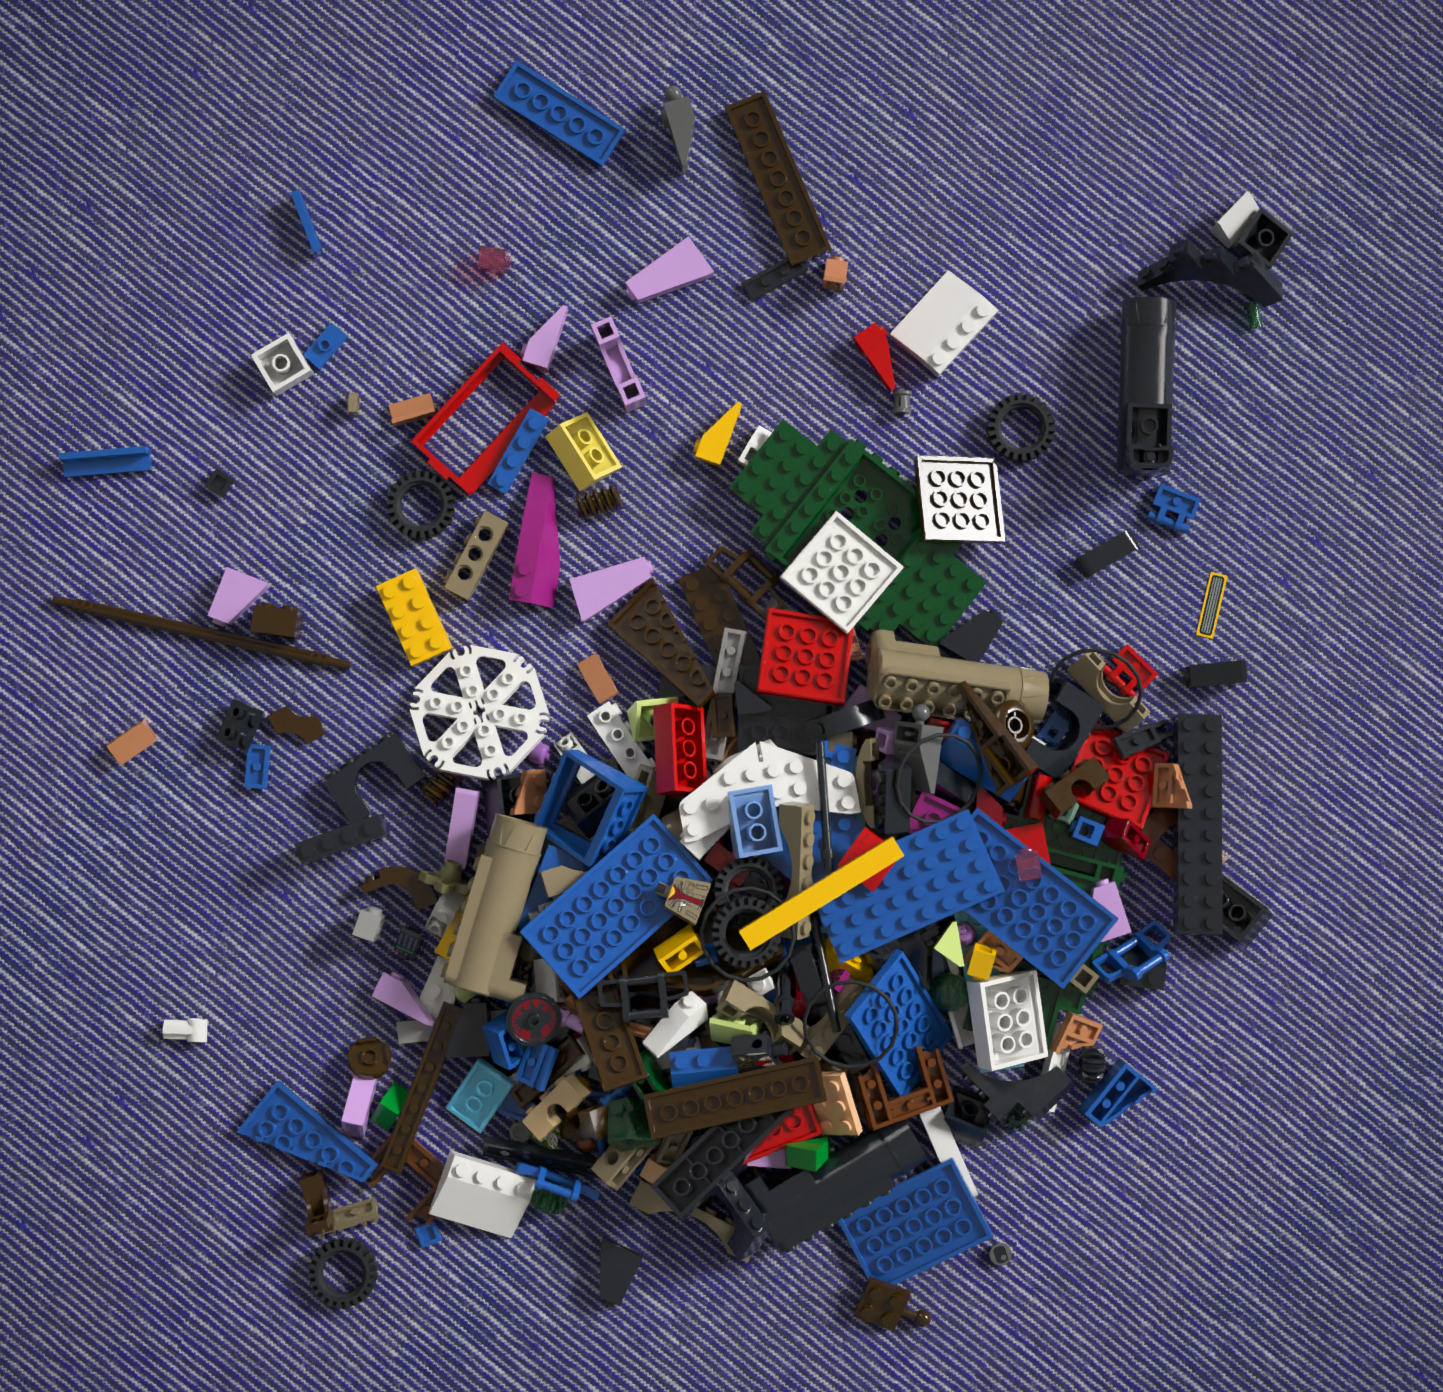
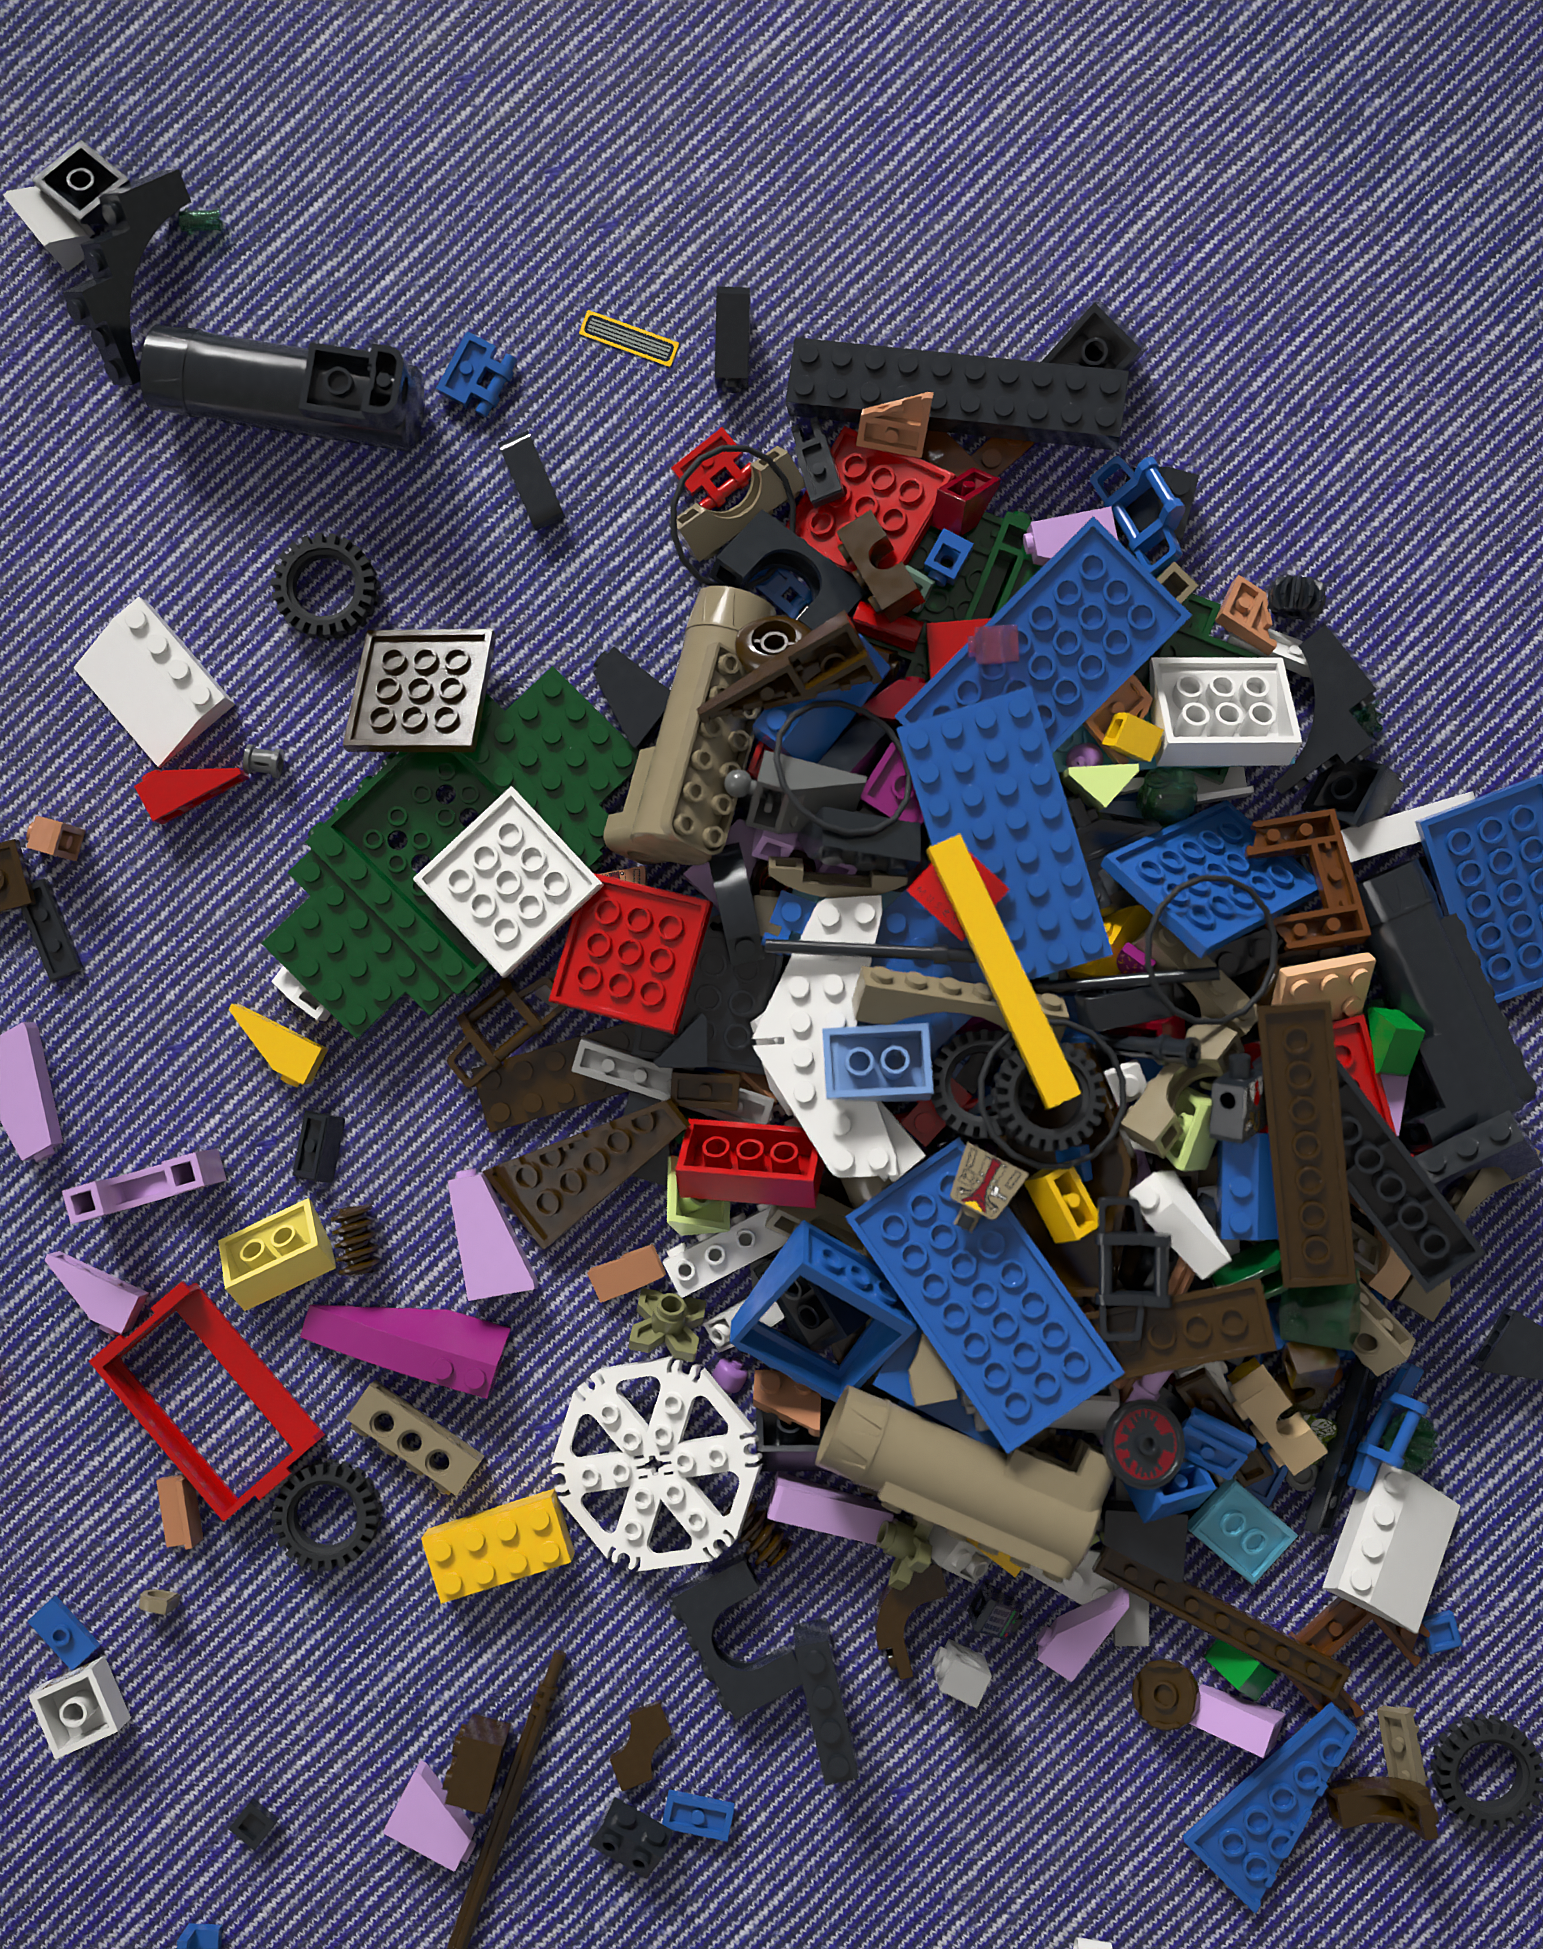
camera: 80 degrees left, 0 degrees up
blue plate [487,408,549,494] -> none
blue wedge [1078,1058,1159,1128] -> none
none -> black slope [292,1110,345,1183]
none -> olive plant [628,1288,706,1362]

